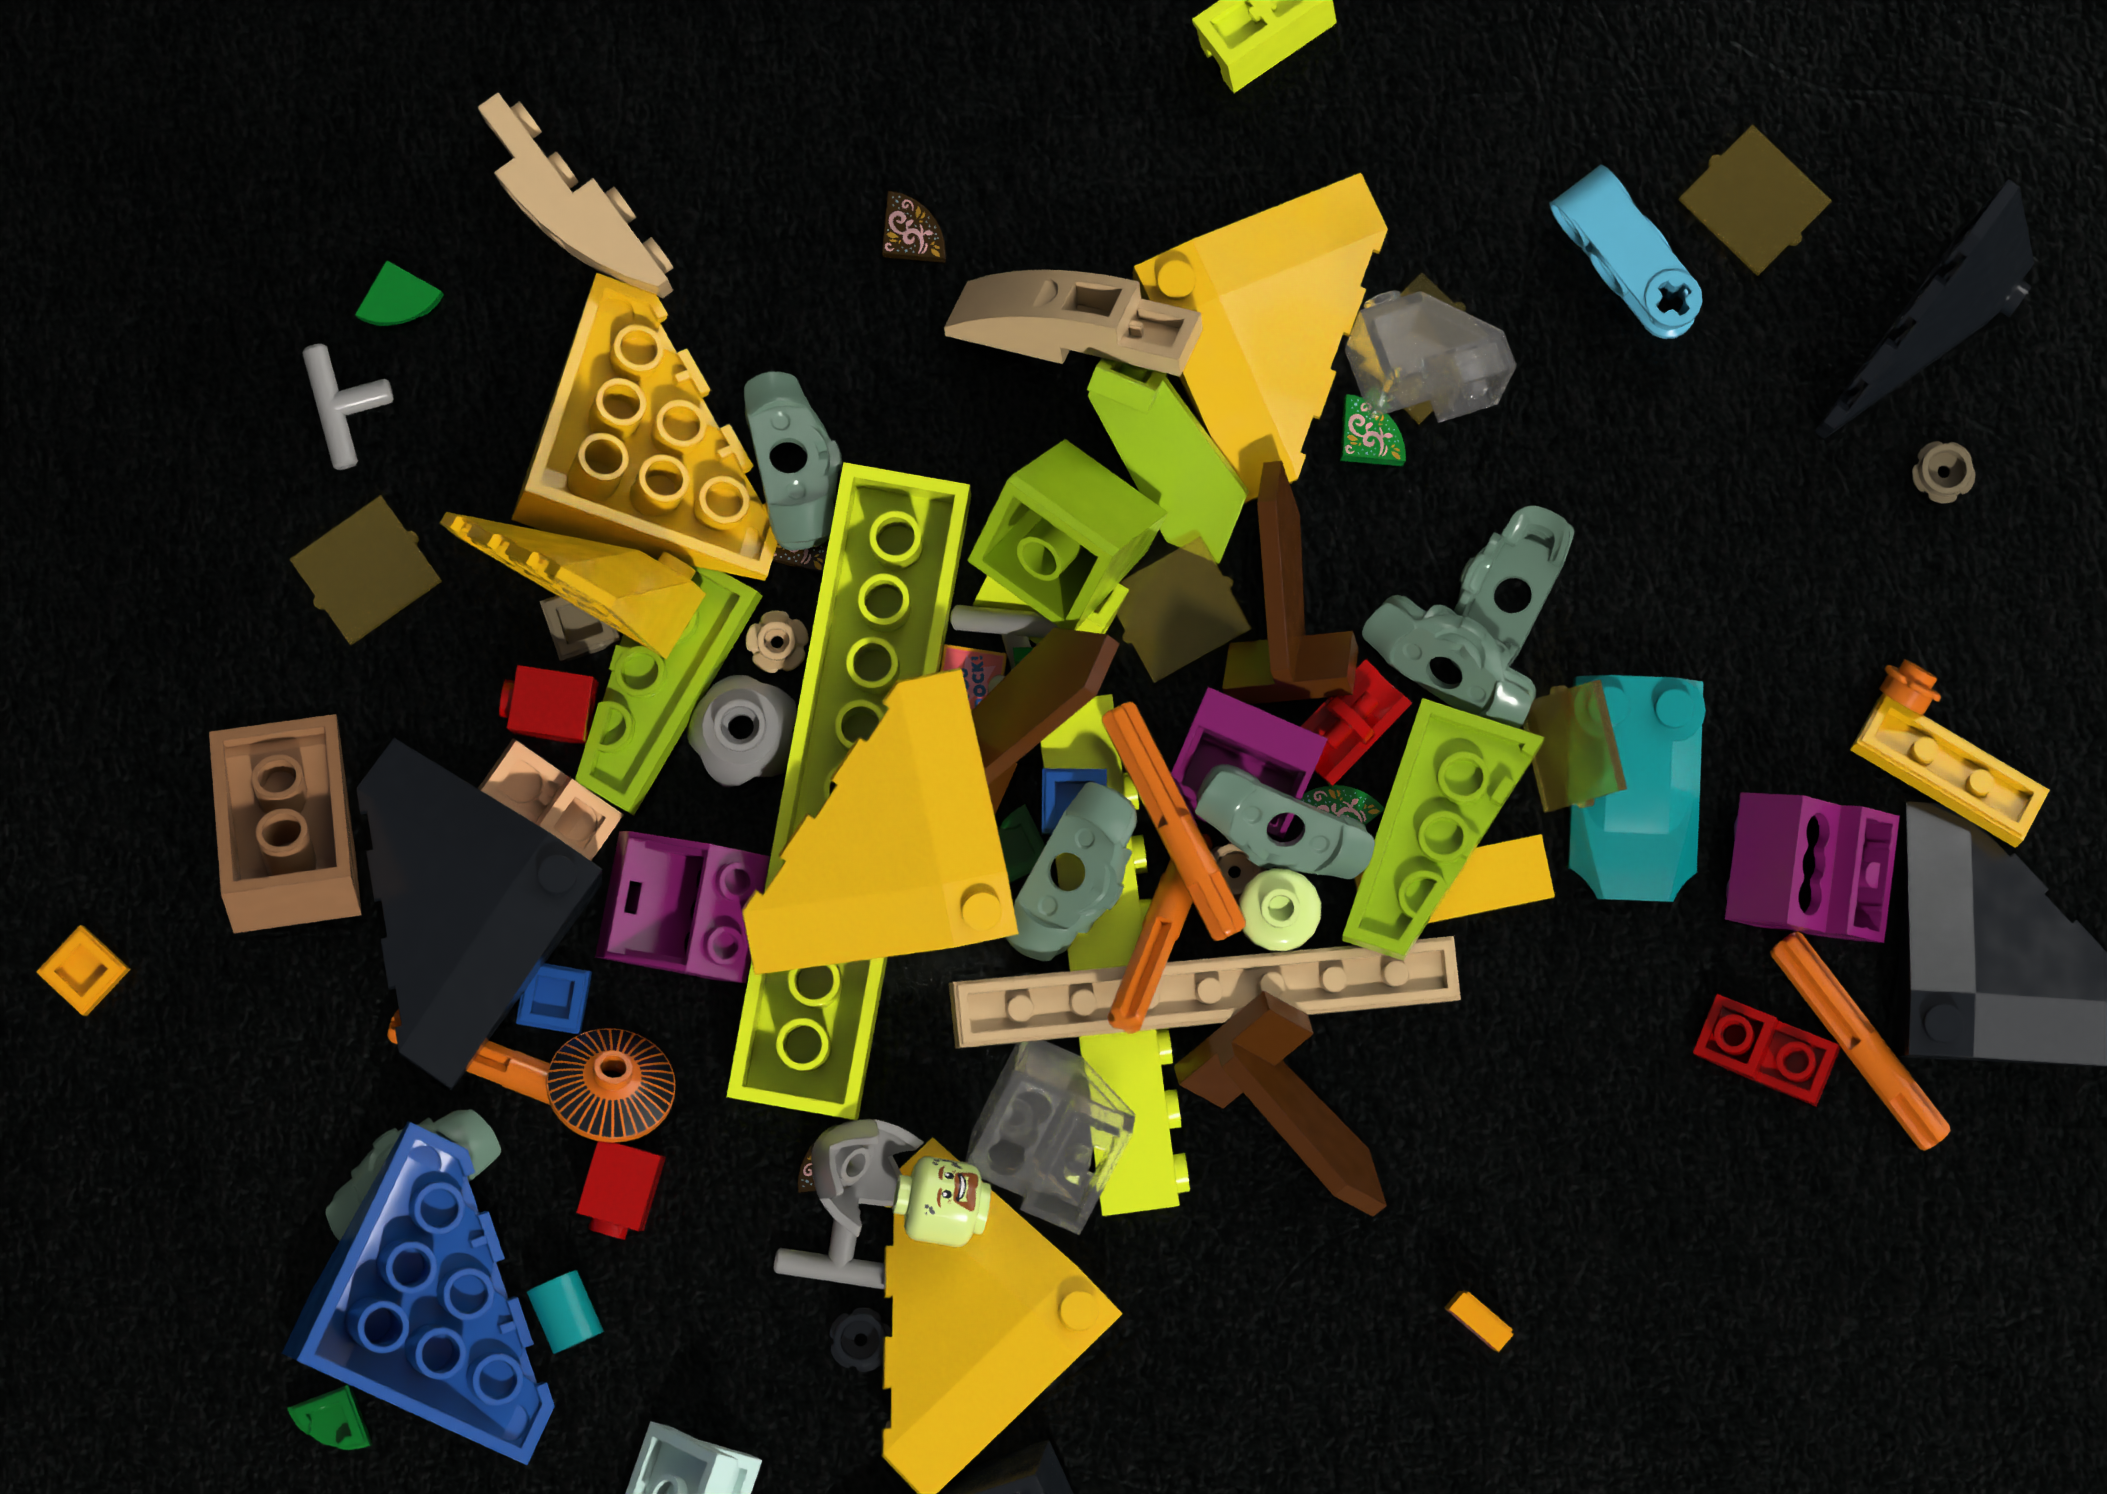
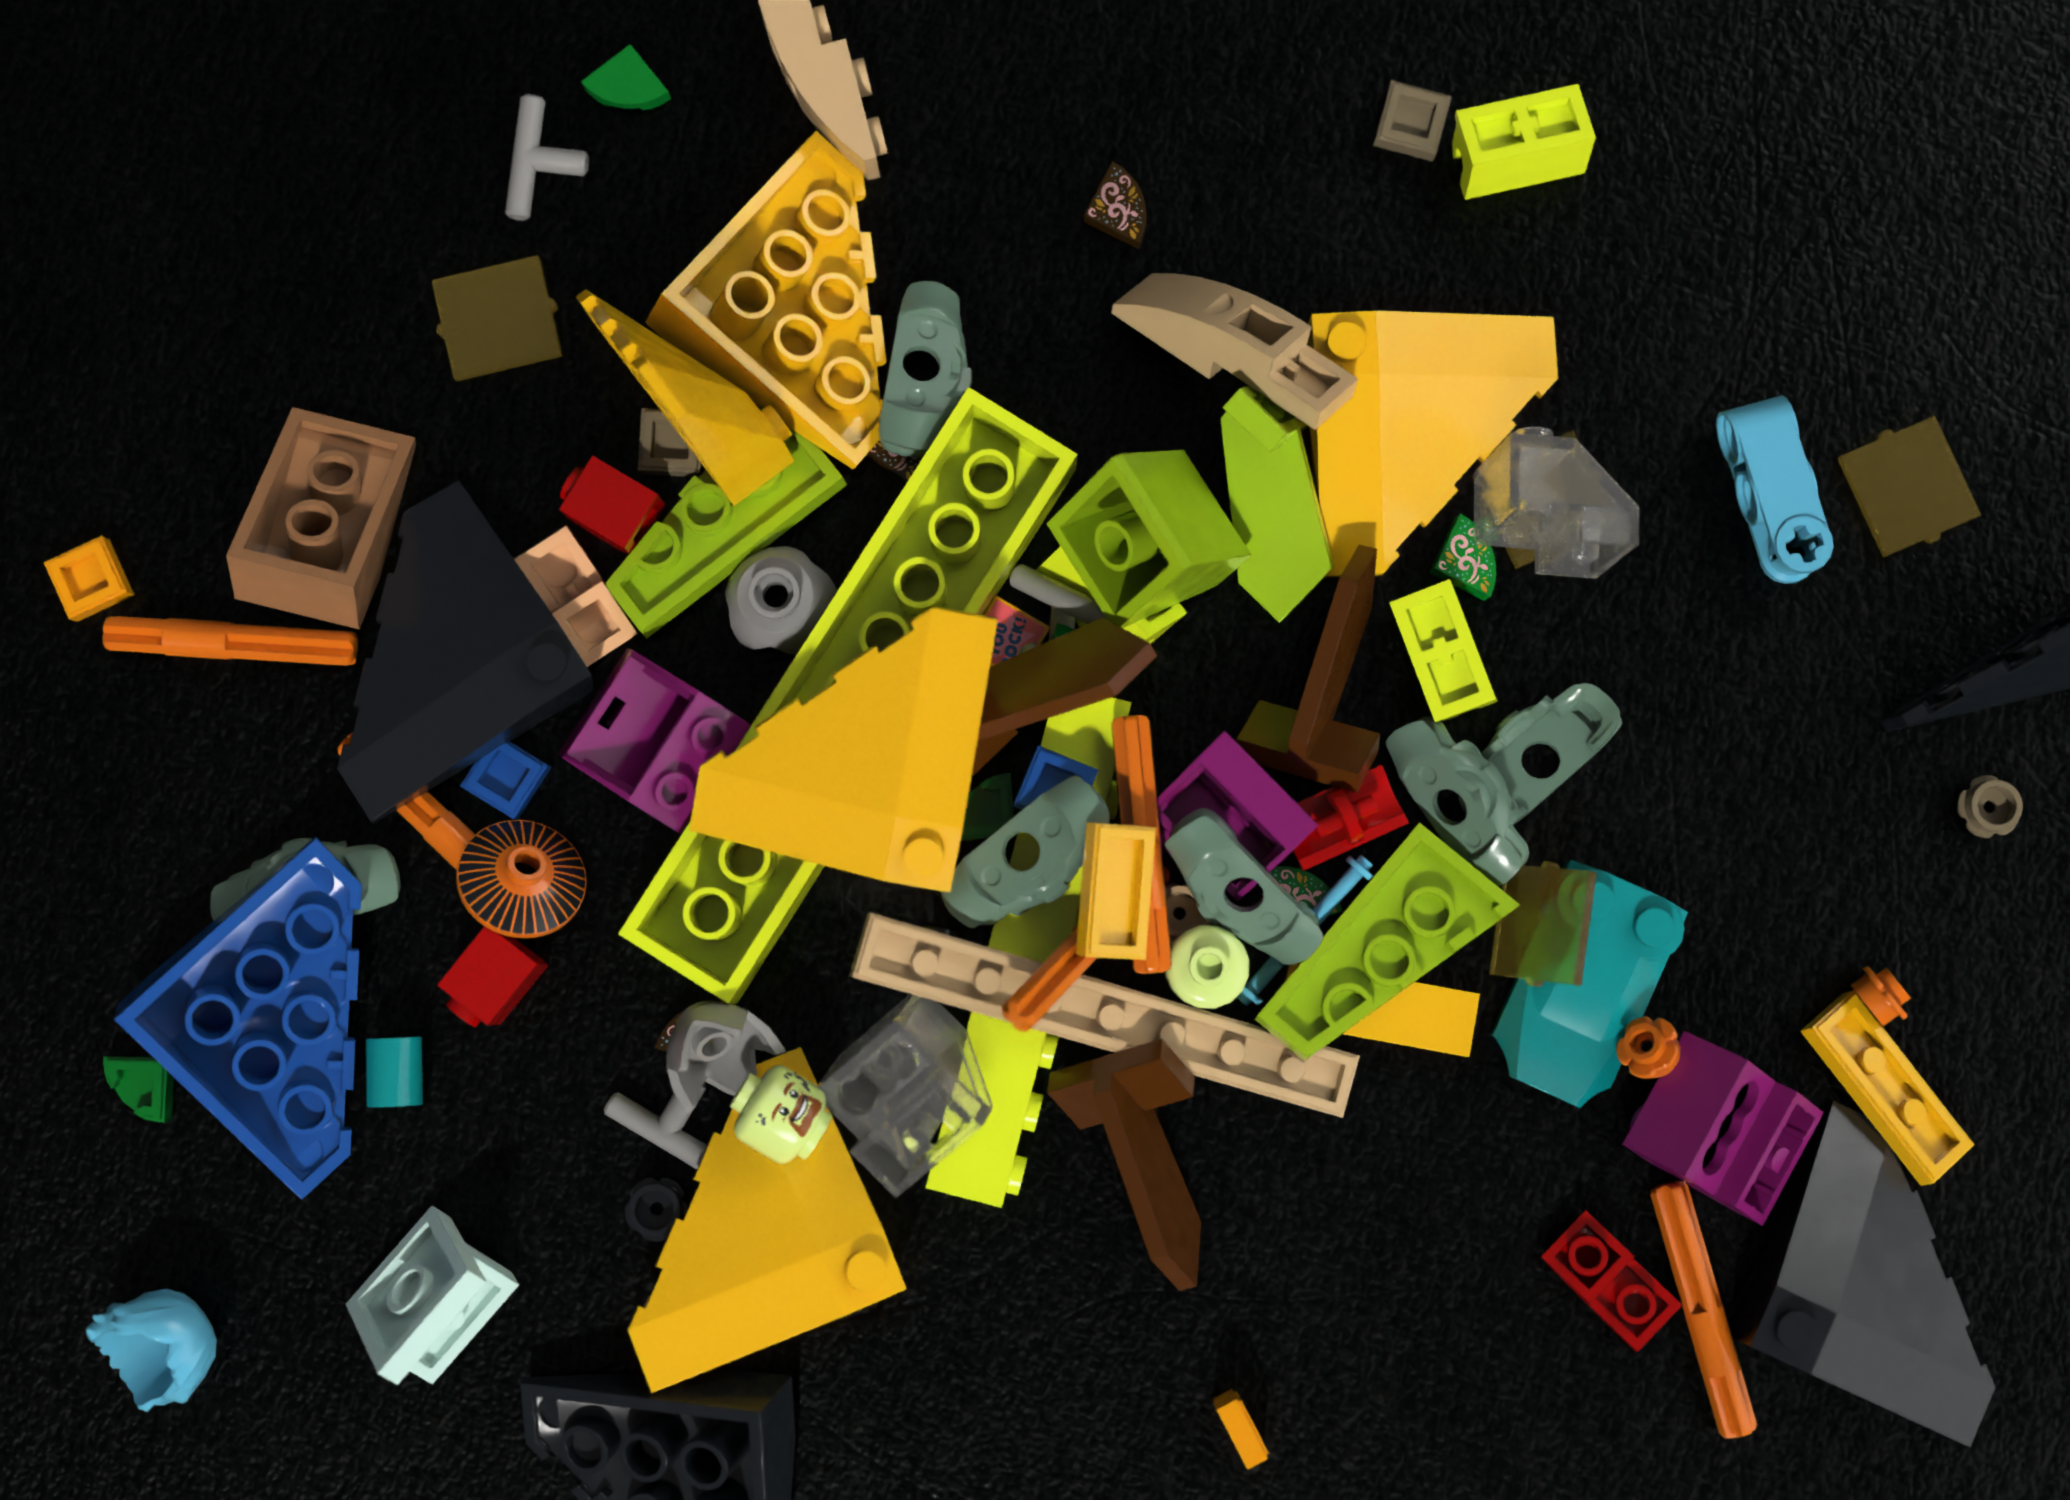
camera: 20 degrees right, 0 degrees up
tan plate [746,611,809,673] -> none
clear yellow piece [1117,537,1252,683] -> none
none -> orange axle [103,616,358,666]
none -> yellow tile [1076,822,1156,960]
none -> medium azure axle [1237,855,1374,1006]
none -> dark tan tile [1373,80,1452,161]
none -> neon yellow hinge [1389,579,1498,723]
none -> orange plate [1616,1016,1681,1079]

